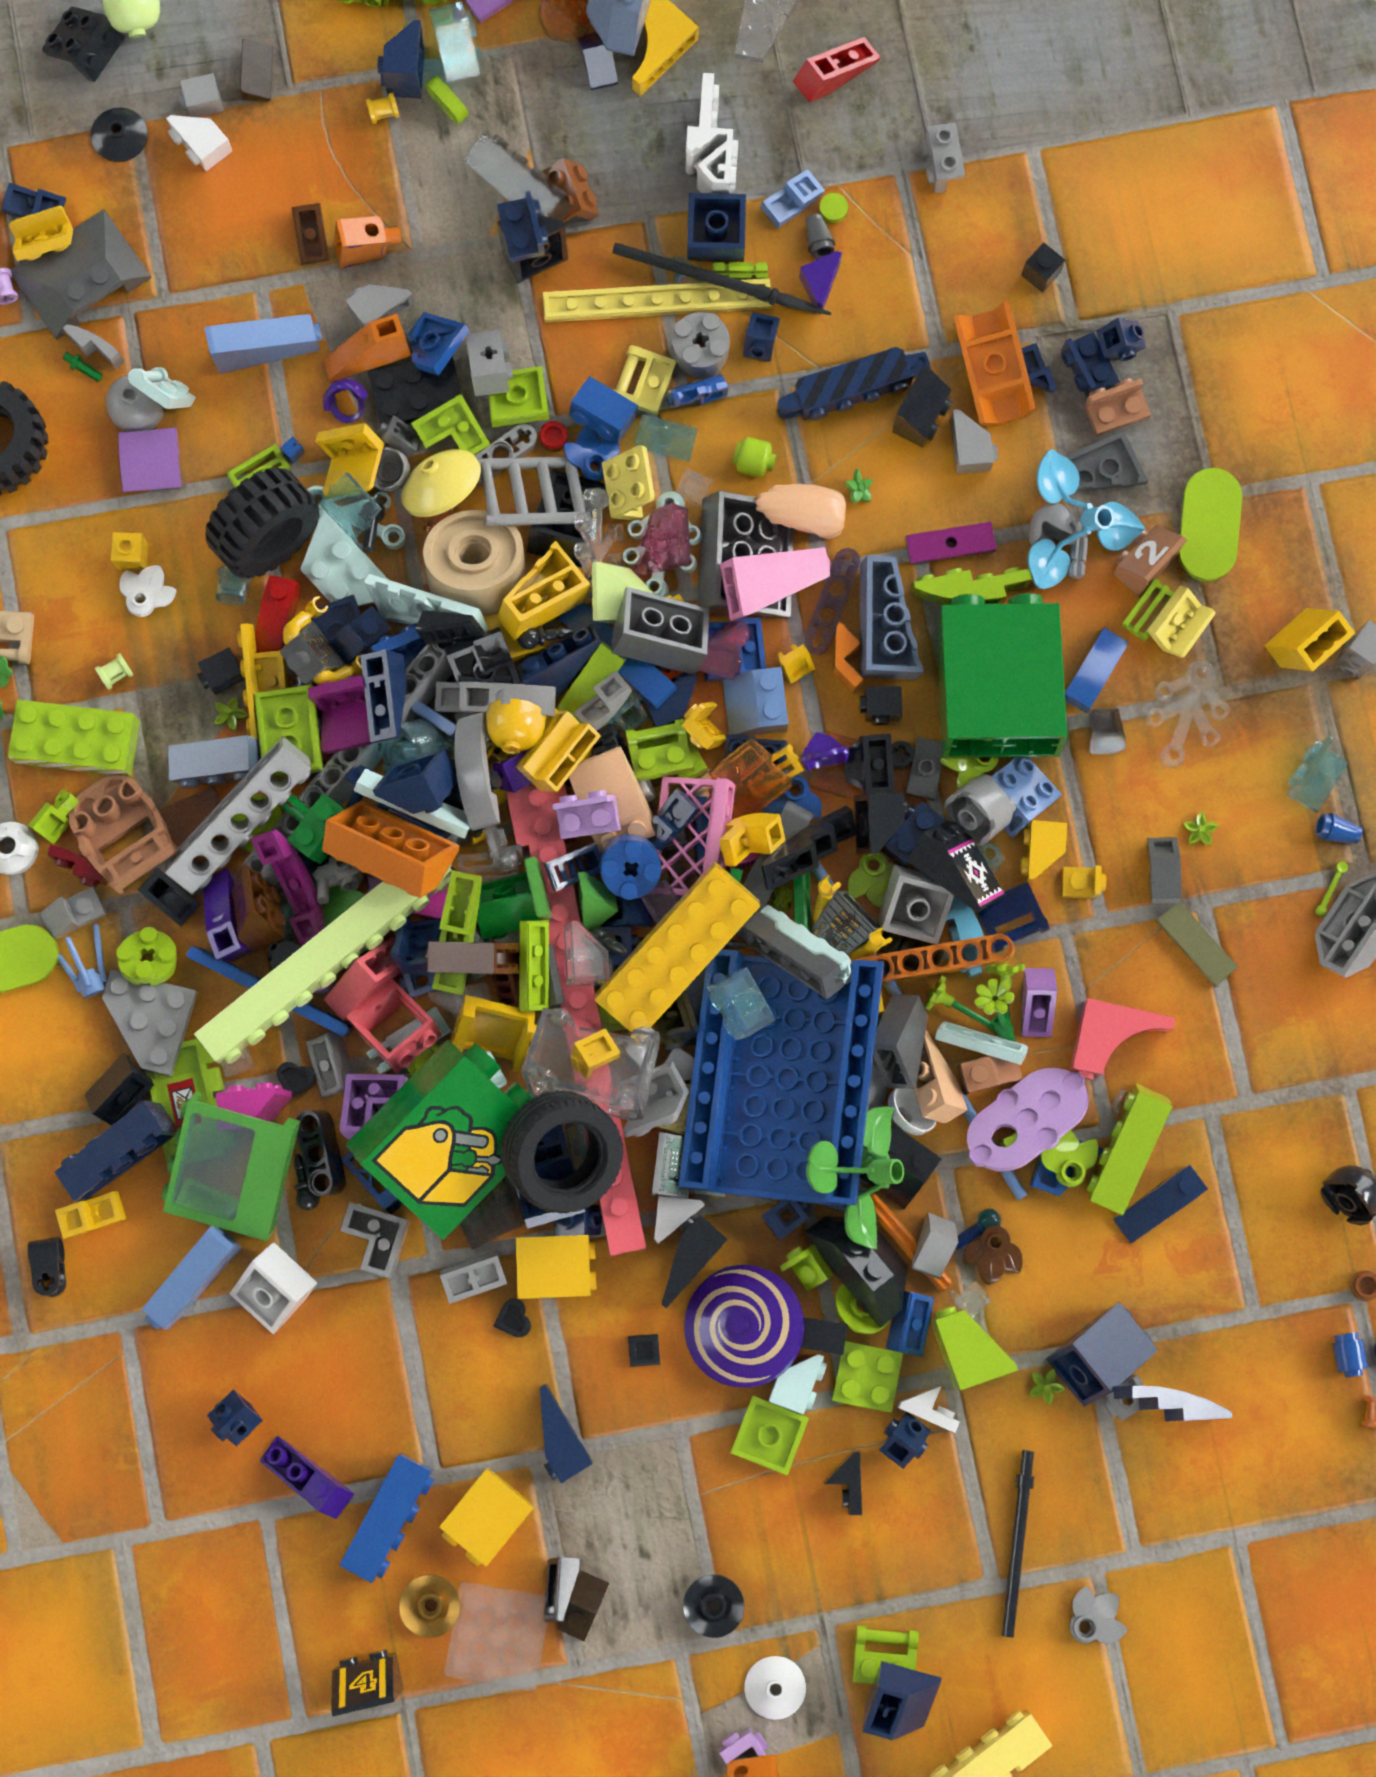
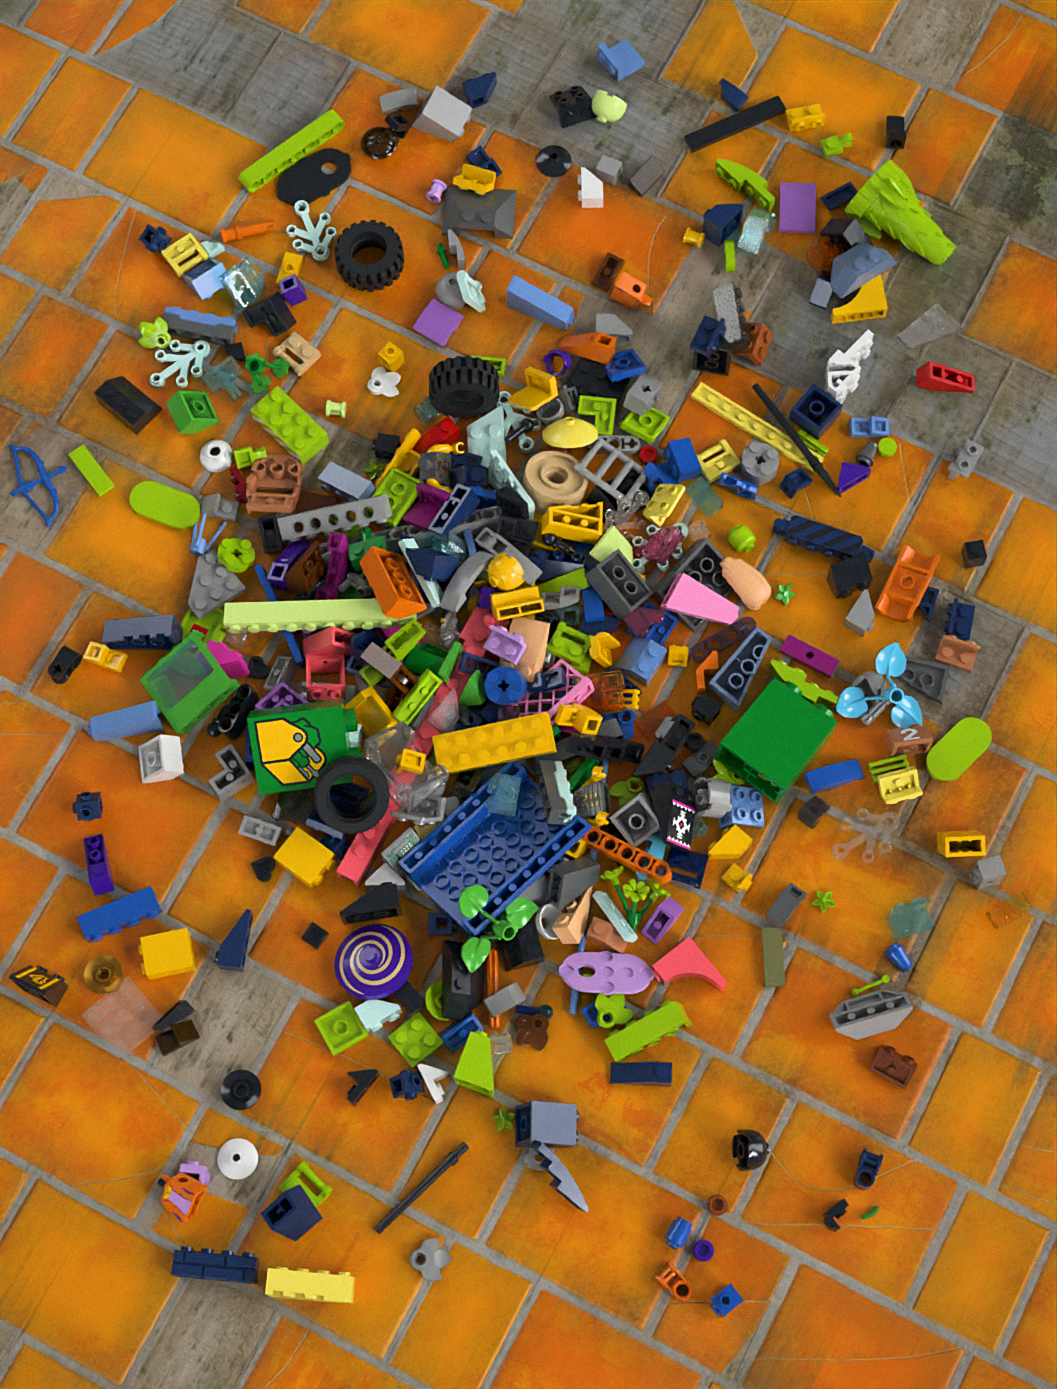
camera: 45 degrees right, 10 degrees down
black panel [85,1053,154,1126] -> none
blue piece [280,436,305,464] -> none
clear light blue piece [319,472,382,541] -> none
lime bracket [780,1245,833,1292] -> none
dark purple piece [801,732,849,771] -> none
dark blue brick [1096,317,1146,362] -> none

